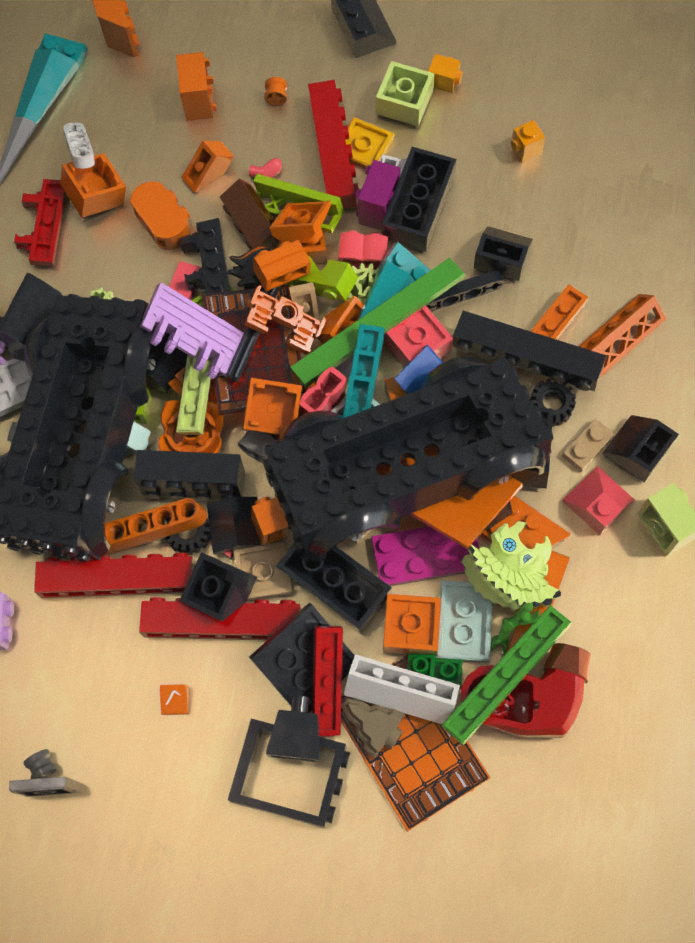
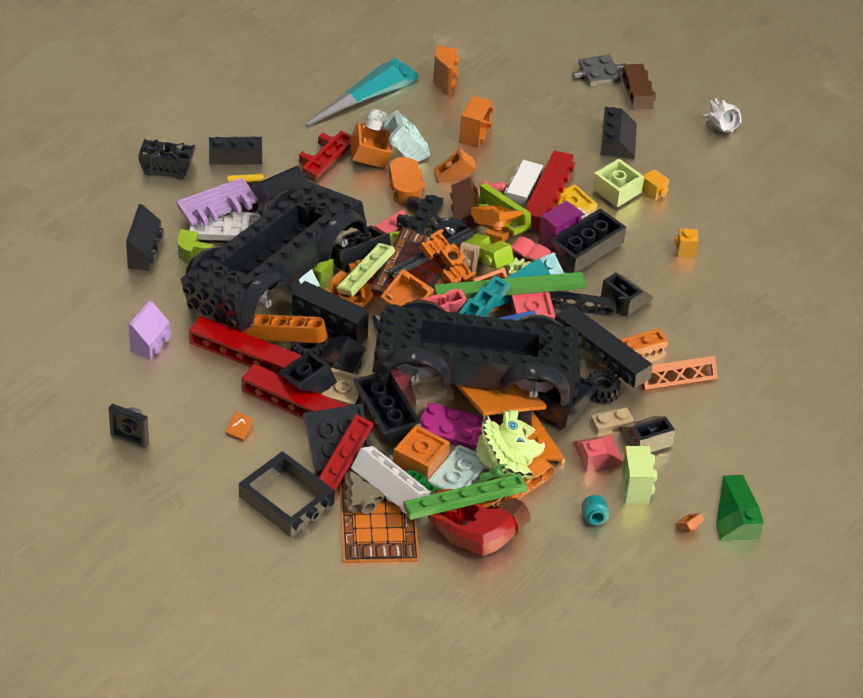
camera: 20 degrees right, 25 degrees down
lavender hinge [140,283,244,379] -> none
orange brick [251,497,289,546] -> none
orange brick [253,240,311,291] -> none
orange wheel [264,77,287,106] -> none
black torso [266,695,321,763] -> none
none -> light aqua piece [383,110,430,162]
none -> white brick [504,160,543,209]
none -> teal head [581,495,609,525]

